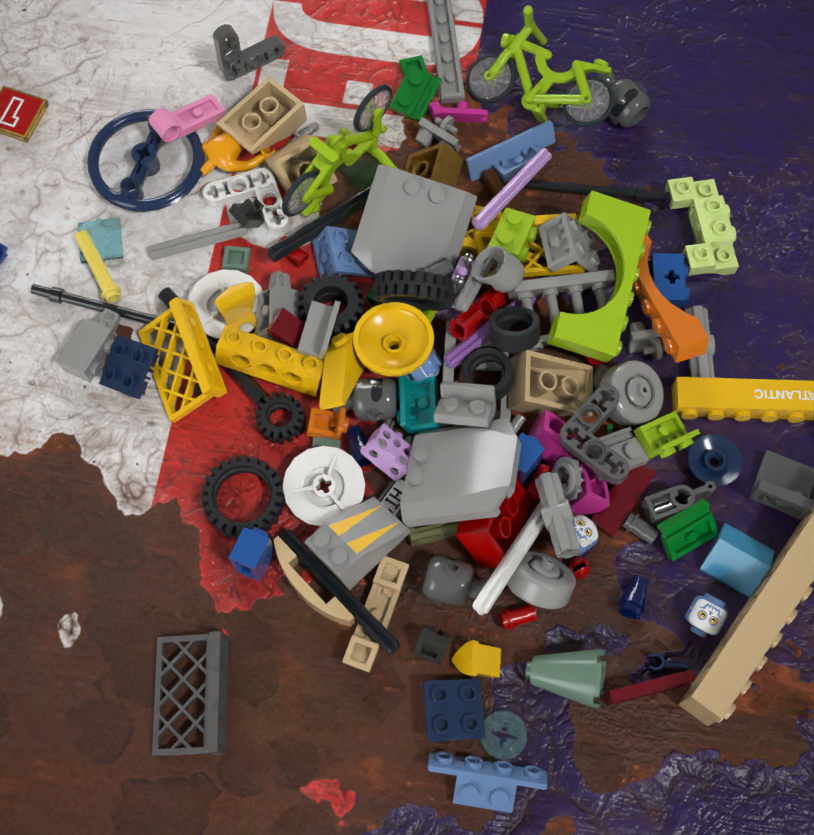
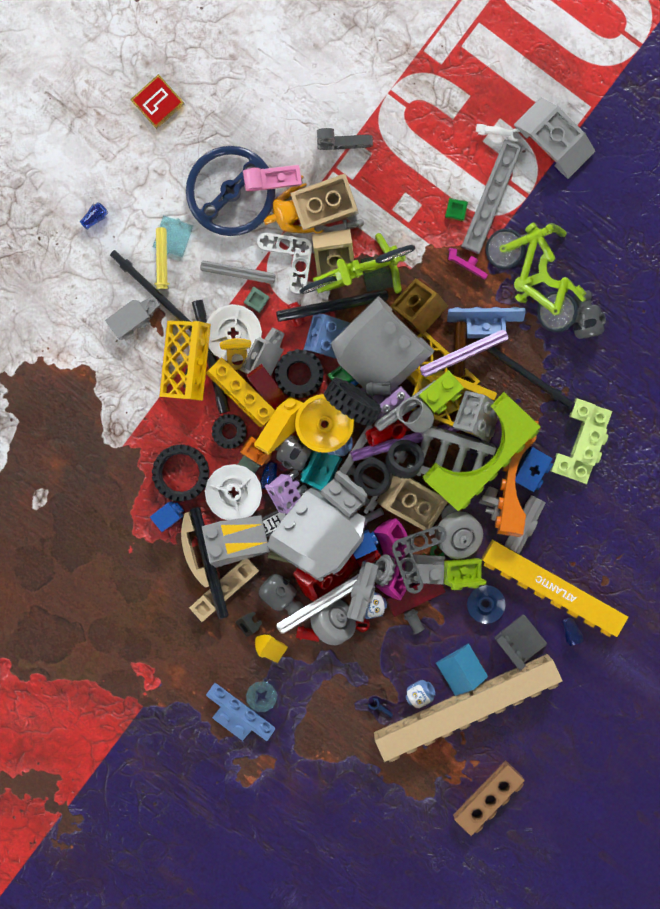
camera: 35 degrees right, 20 degrees up
dark blue hinge [99,334,160,399] -> none
flat silver fence [152,631,229,756] -> none
pearl dark grey tile [229,198,264,228] -> none
light grey panel [297,300,341,360] -> none
green plate [389,65,442,123] -> none
light grey hips [415,115,462,153] -> none
dark blue hinge [423,679,485,743] -> none
sand green cone [526,649,606,709] -> none
dark red tile [604,669,696,706] -> none
clear blue cone [617,575,649,619] -> none
dark grey piece [639,481,717,526] -> none
green plate [657,499,719,561] -> none

